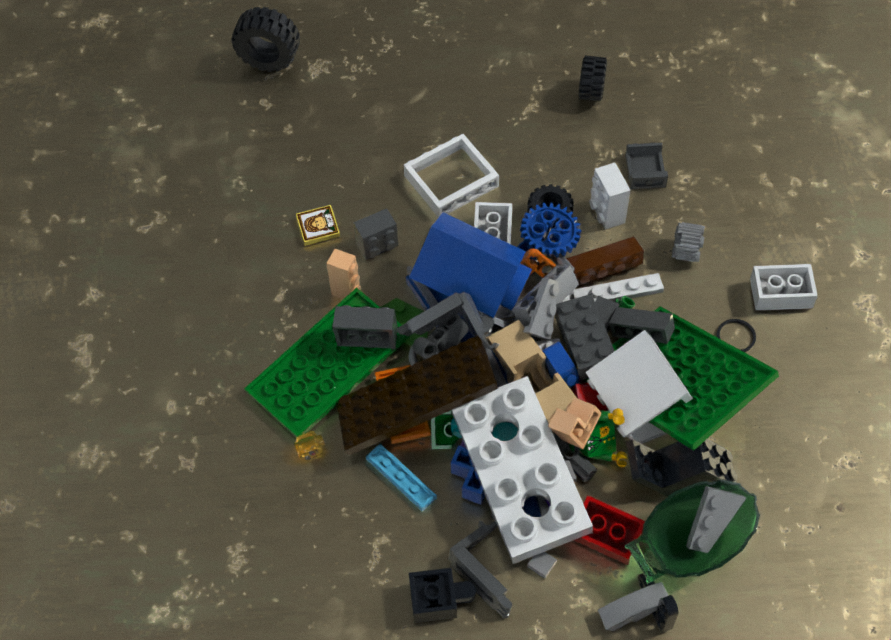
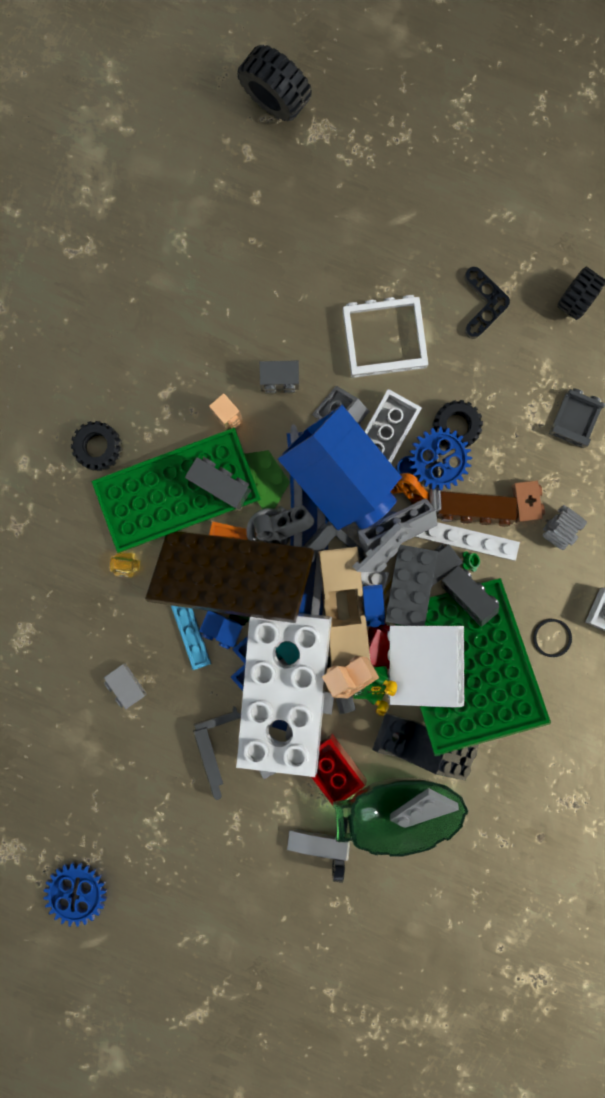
camera: 20 degrees right, 30 degrees up
tile [296,205,340,246] -> none
dark grey hinge [397,292,499,350] -> none
black brick [409,568,476,623] -> none
white brick [589,163,631,230] -> none
none -> black tyre [71,421,122,471]
none -> light grey brick [104,663,147,709]
none -> blue brick [199,611,244,649]
none -> black beam [464,267,510,339]
none -> nougat brick [512,481,545,522]

